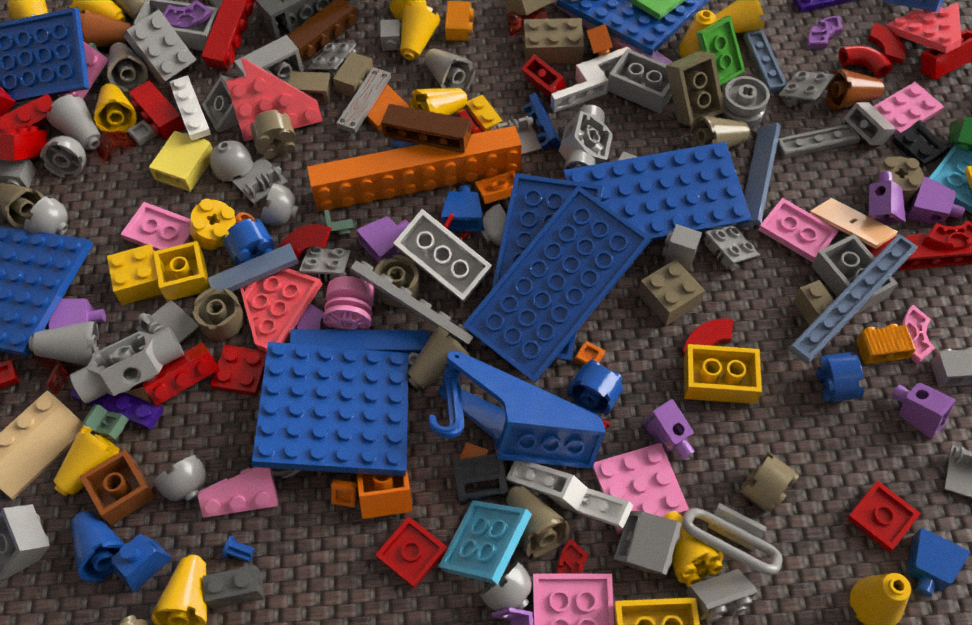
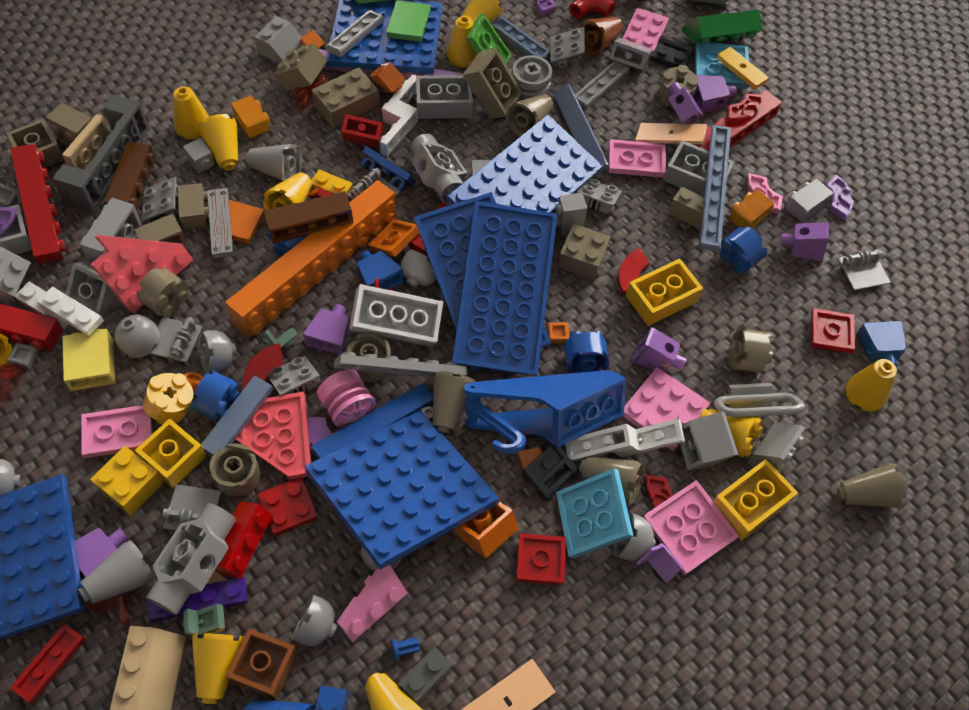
camera: 40 degrees left, 0 degrees up
orange tile [331,479,358,508] -> none

